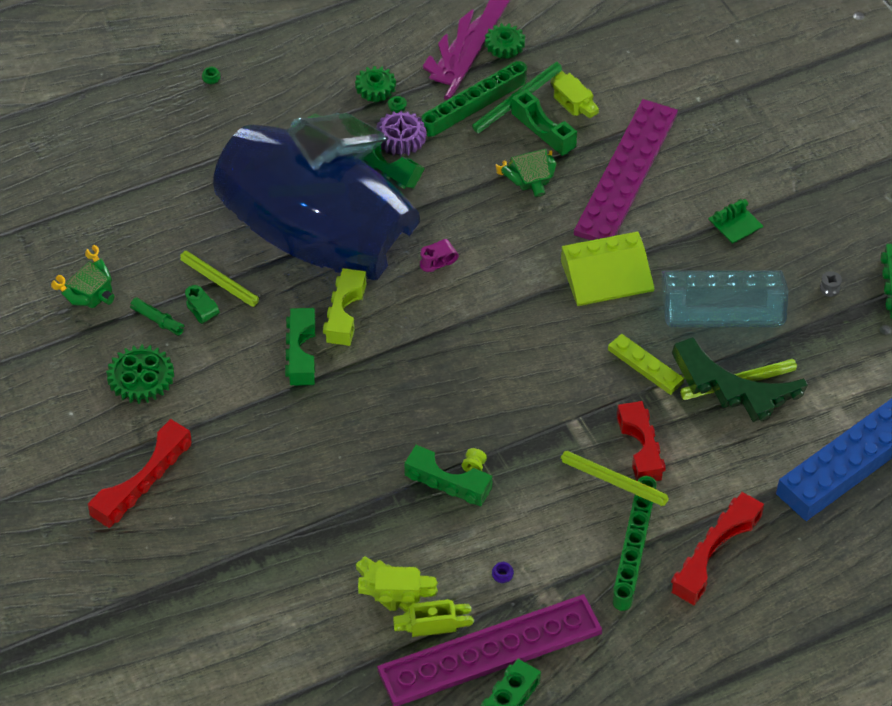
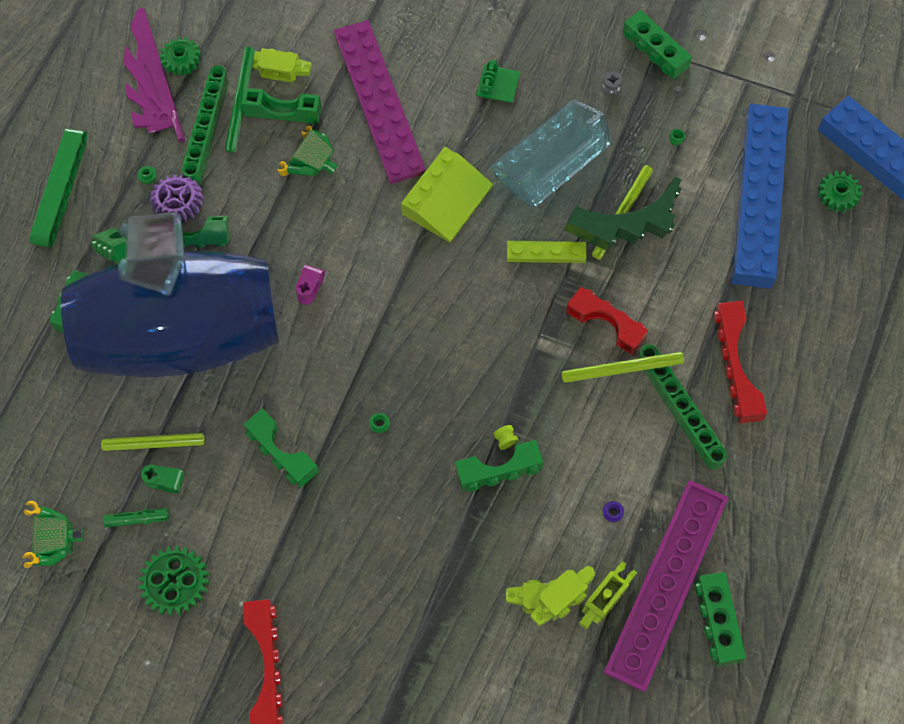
camera: 40 degrees left, 15 degrees up
lime arch [323,268,367,346] -> none
green gear [355,66,396,102] -> none
none -> green beam [30,128,88,248]
none -> green plate [369,413,390,433]
none -> green hinge [669,129,686,146]

